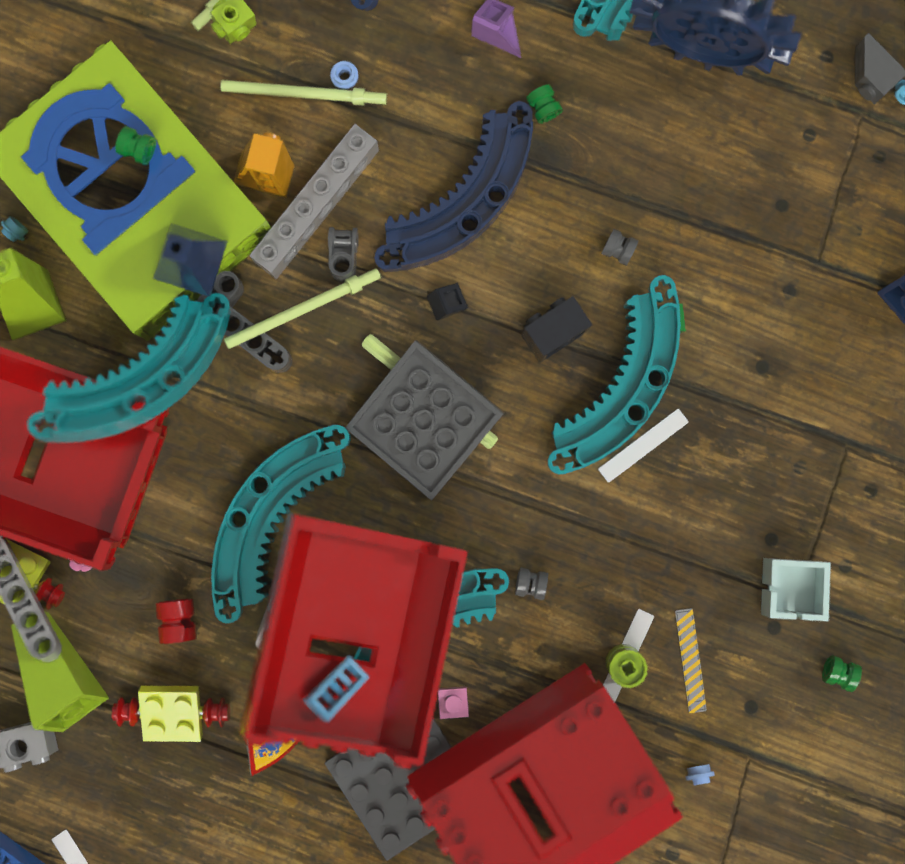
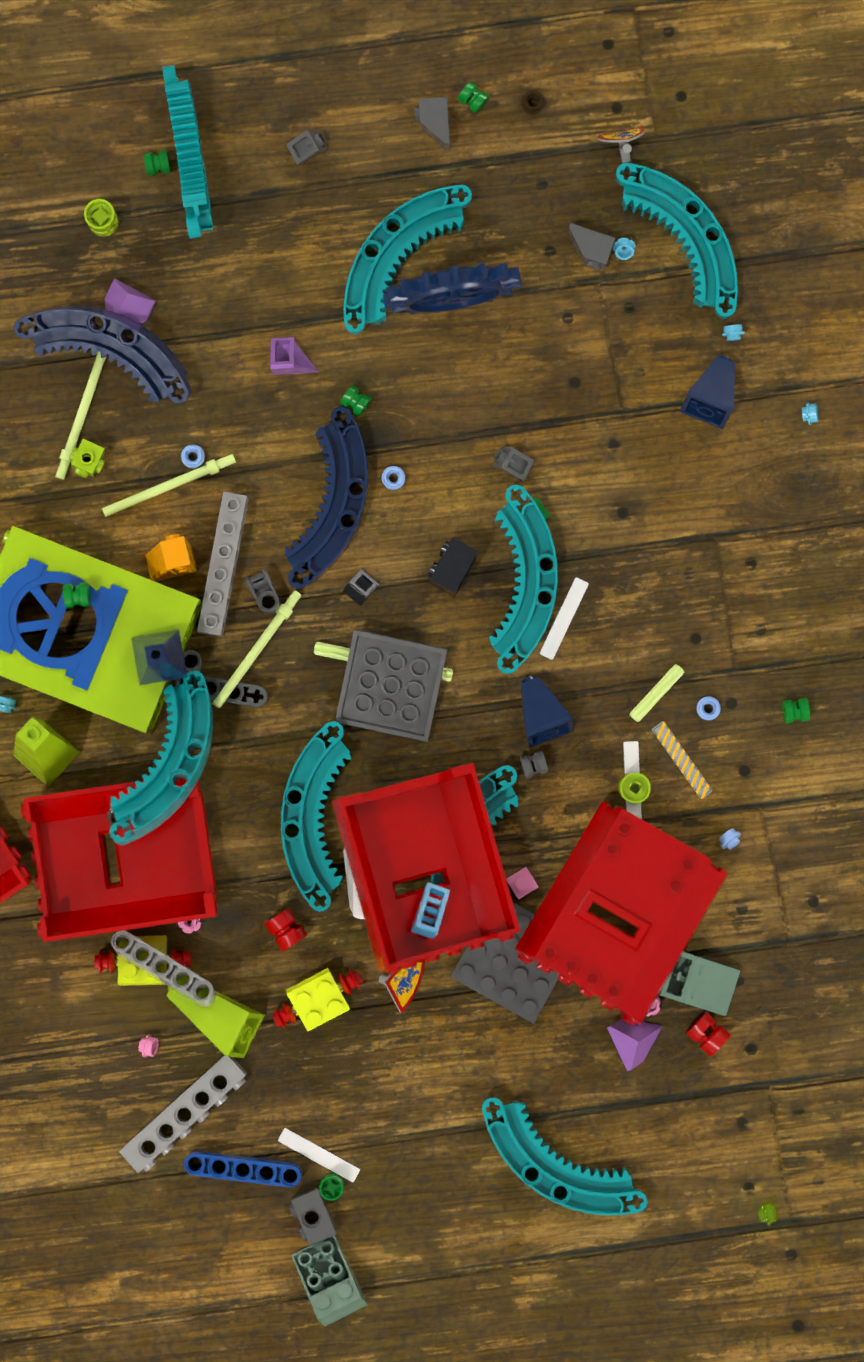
camera: 25 degrees left, 0 degrees up
dark grey wheel [601,229,639,266] -> none
light aqua piece [761,558,831,621] -> none
none -> light blue plate [382,466,405,490]
none -> dark grey bracket [492,446,534,481]
none -> dark blue slope [521,675,574,748]
none -> yellowish green axle [629,664,684,722]
none -> light blue plate [696,696,721,720]

